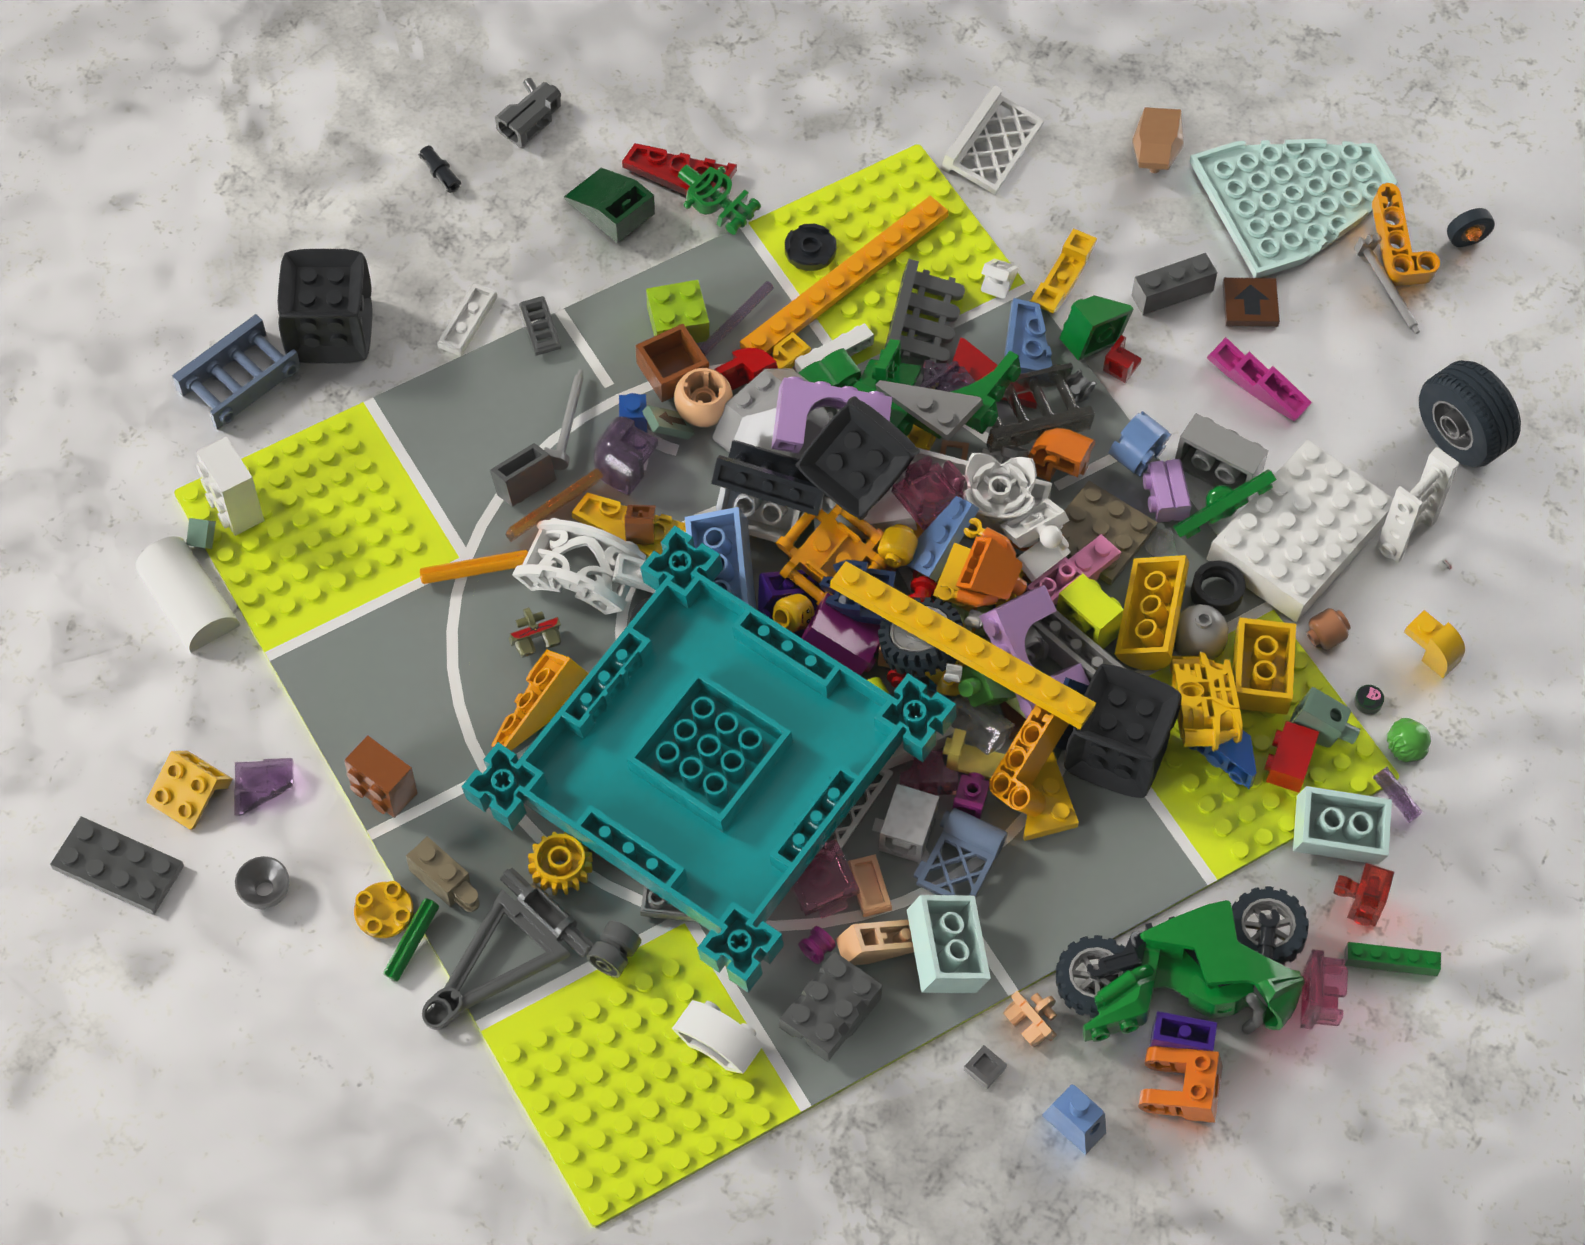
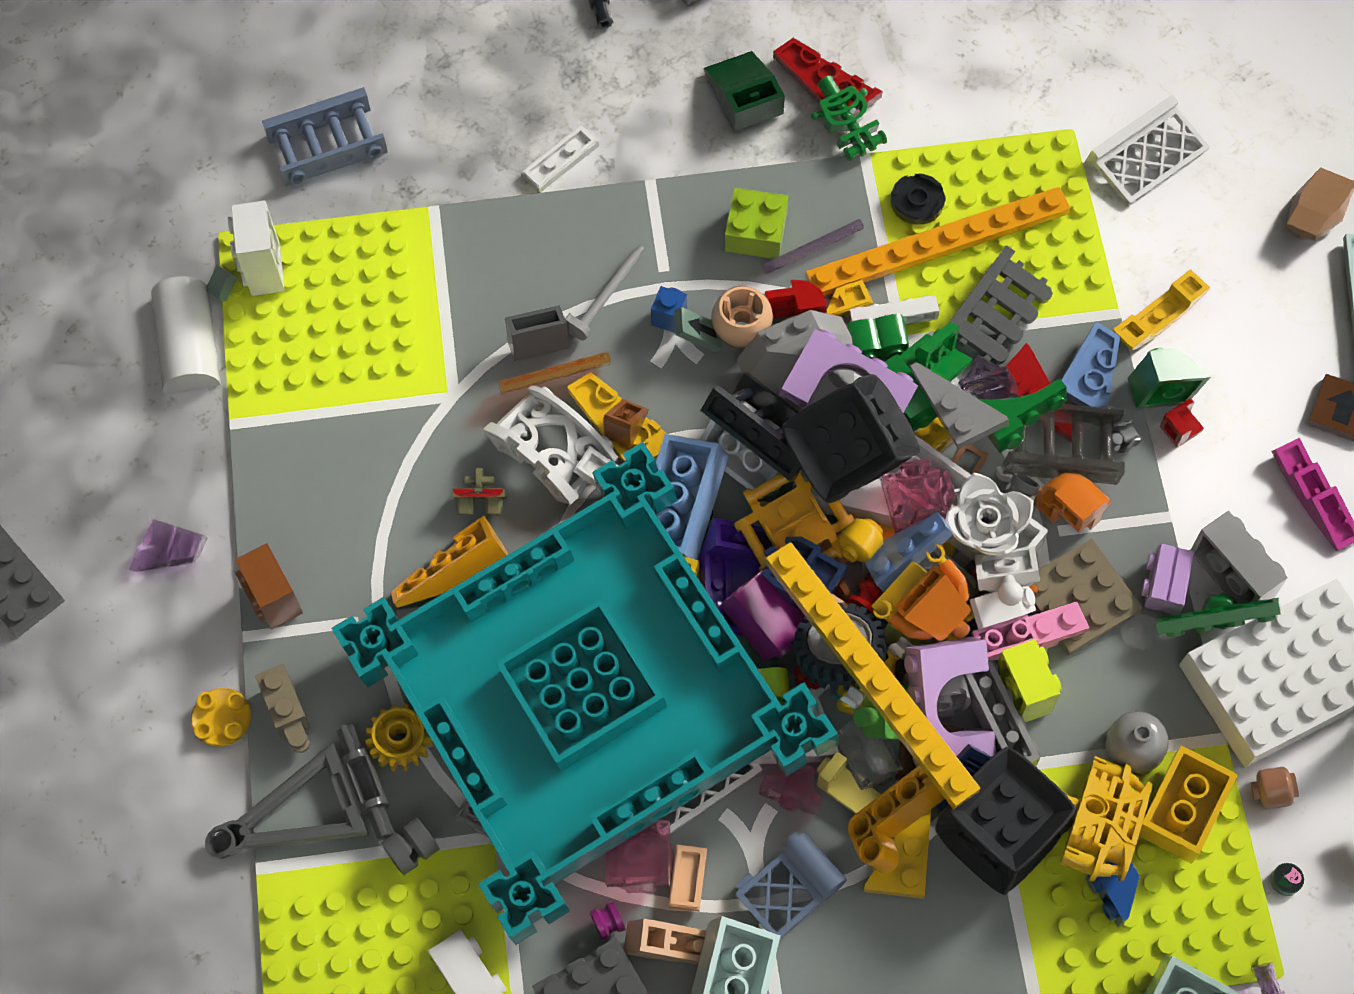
camera: 25 degrees right, 5 degrees up
yellow bracket [146,750,233,829] -> none
flat silver piece [235,856,289,909] -> none
black piece [277,249,372,363] -> none
green axle [383,898,439,981] -> none
light orange axle [420,550,528,584] -> none
dark grey slope [519,296,561,356] -> none
clear purple brick [594,416,658,496] -> none
dark orange piece [636,324,709,402] -> none
yellow head [773,594,815,633] -> none
flat silver piece [879,784,939,863] -> none
magenta brick [952,772,989,819] -> none
white slope [981,259,1019,299] -> none
medium blue brick [1108,411,1172,477] -> none
yellow brick [1115,555,1189,670] -> none
dark grey brick [1131,253,1218,315] -> none
black tyre [1190,560,1246,616] -> none
red brick [1264,721,1319,793] -> none
sand green torso [1290,687,1360,748] -> none
bright green hair [1387,718,1431,762] -> none

